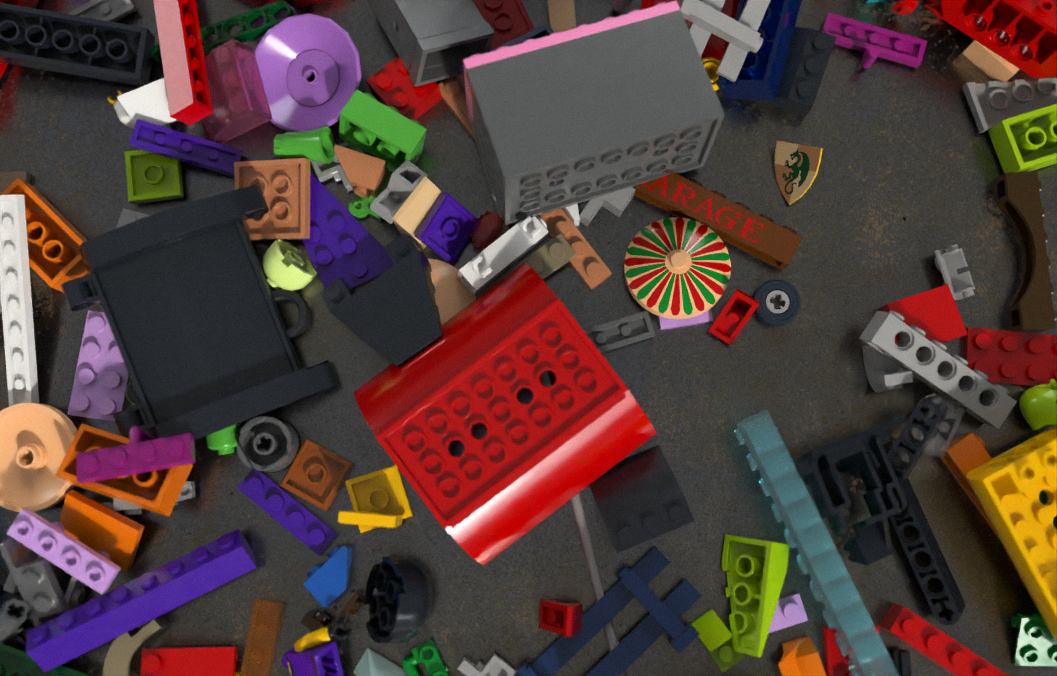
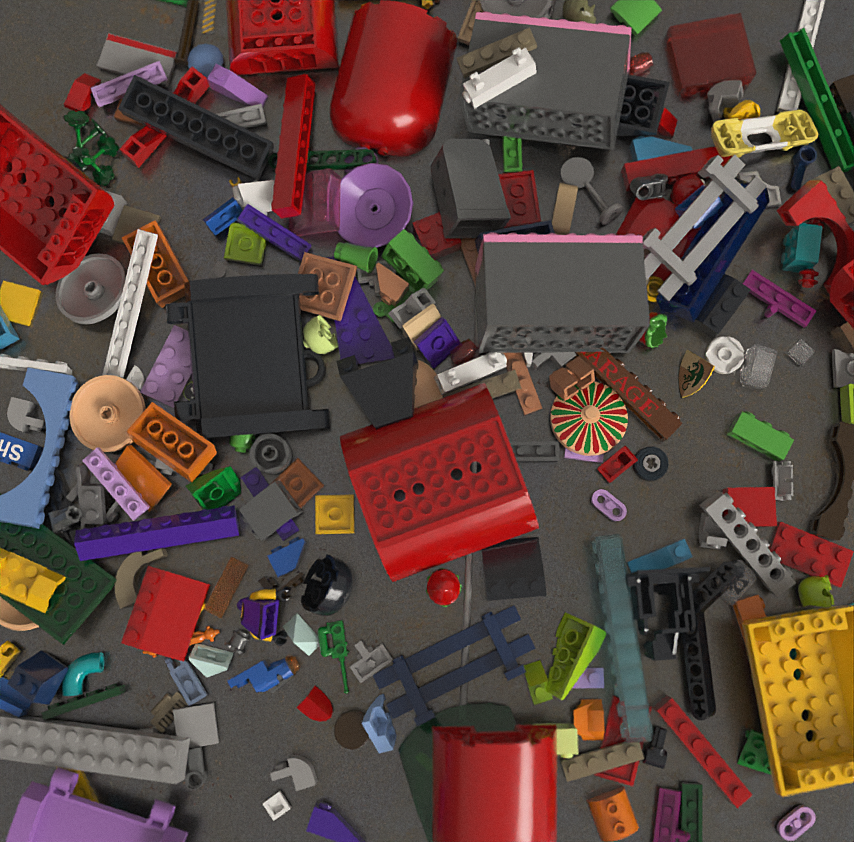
camera: 15 degrees right, 0 degrees up
magenta plate [77,426,195,484] -> none
yellow tile [338,510,403,528] -> none
red slope [539,600,582,636] -> none
none -> white tile [126,365,145,390]
none -> green slope [185,466,241,510]
none -> blue panel [203,197,243,236]
none -> dark grey panel [238,481,303,541]
none -> red hair [426,568,462,607]
none -> nougat piece [549,356,595,401]
none -> lavender plate [591,489,627,522]
none -> dark azure slope [627,539,693,572]
none -> bright green hair [639,312,667,348]
none -> white tile [705,336,744,374]
none -> bright green brick [727,411,794,462]
none -> clear brick [739,344,778,390]
none -> clear tile [786,339,815,366]

